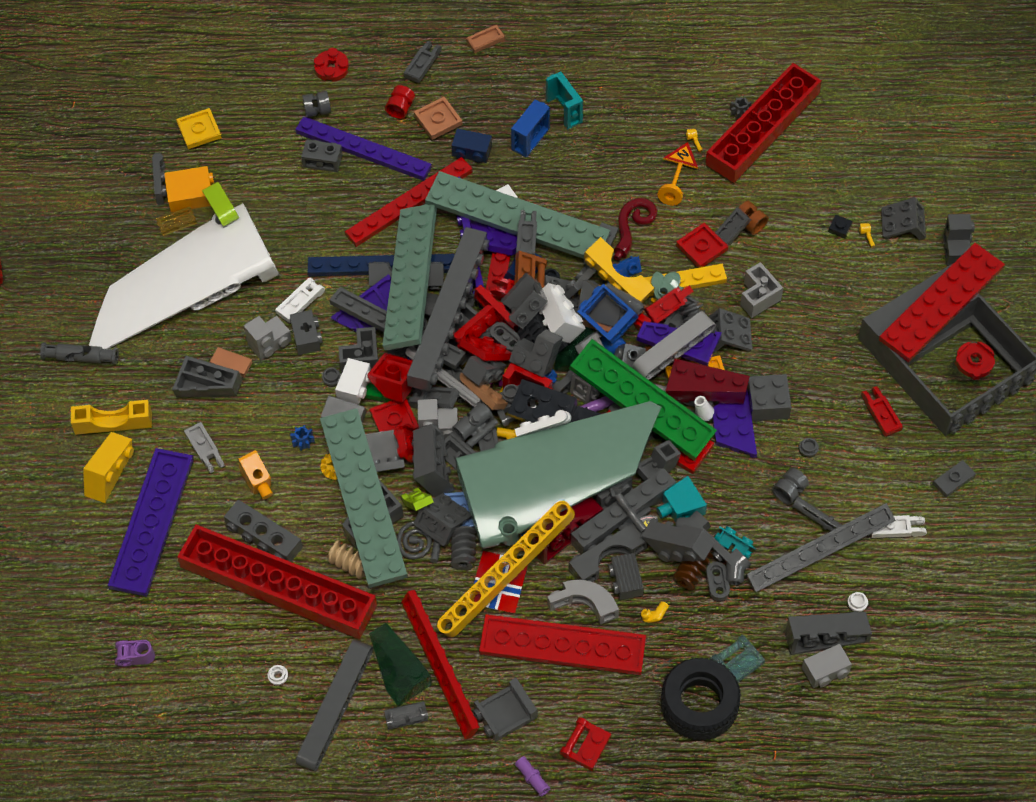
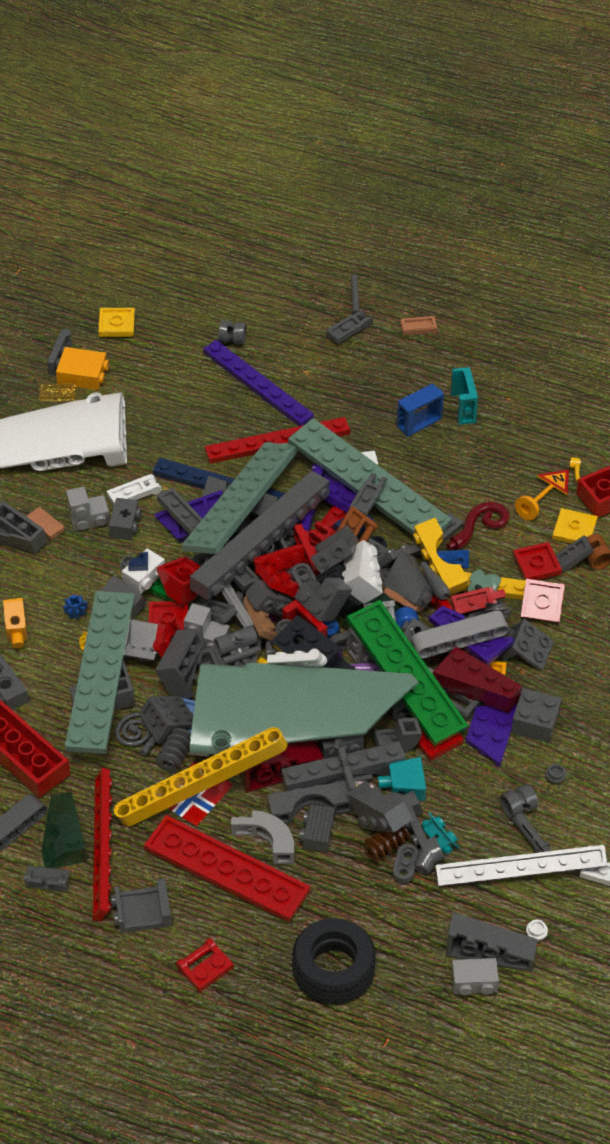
camera: 20 degrees right, 10 degrees down
lime beam [202,182,239,227] -> none
dark grey brick [301,139,343,173] -> none
red plate [314,48,349,82] -> none
tan piece [328,540,365,579] -> none
dark grey brick [338,327,378,374] -> none
red wheel [385,85,415,119] -> none
lime plate [400,487,434,511] -> none
nougat plate [414,97,463,140] -> none
dark blue brick [451,128,492,163] -> none
medium lavender pin [515,756,550,797] -> none
blue window [577,284,639,345] -> none
yellow arm [641,601,669,623] -> none
white cone [694,396,714,421] -> none
clear light blue plate [710,635,765,682] -> none
light grey brick [740,262,783,318] -> none
none -> dark blue tile [128,552,148,571]
none -> dark grey bar [351,274,360,314]
none -> plate [521,579,565,623]
none -> yellow plate [552,508,598,544]

